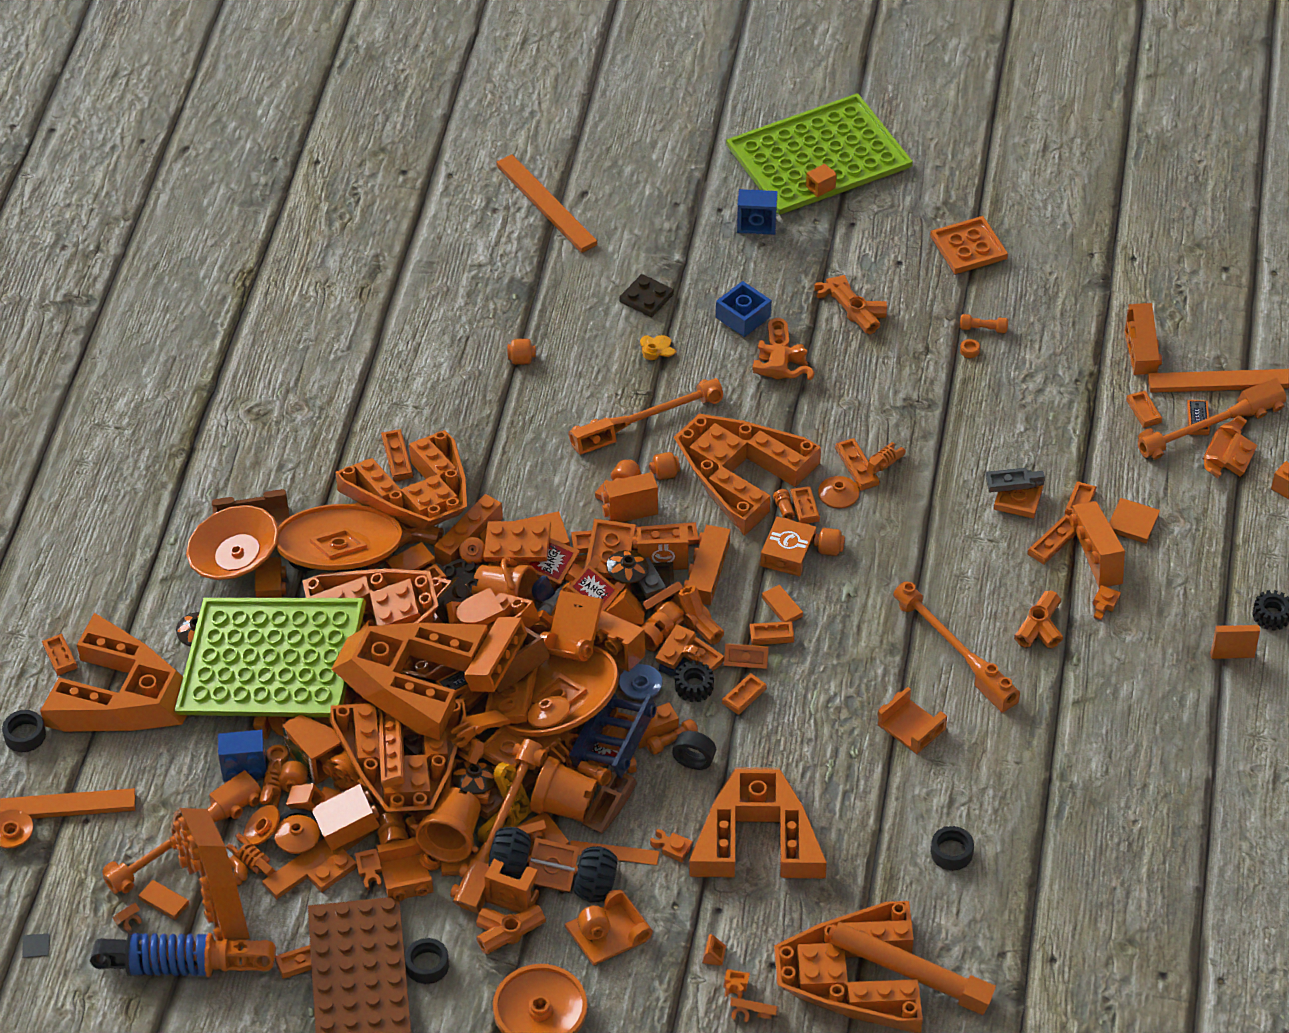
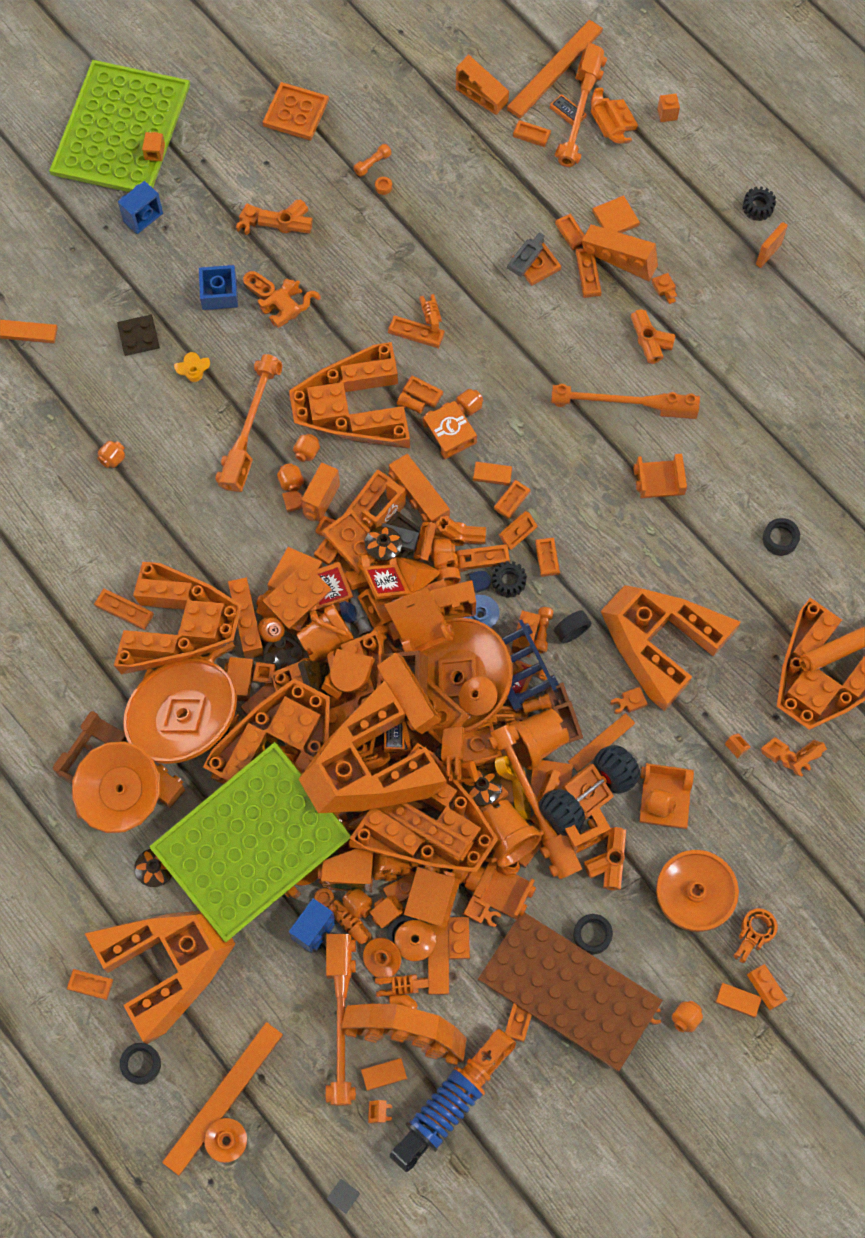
camera: 50 degrees left, 20 degrees up
orange plate [655,624,701,670] -> none
orange dish [818,476,859,509] -> none

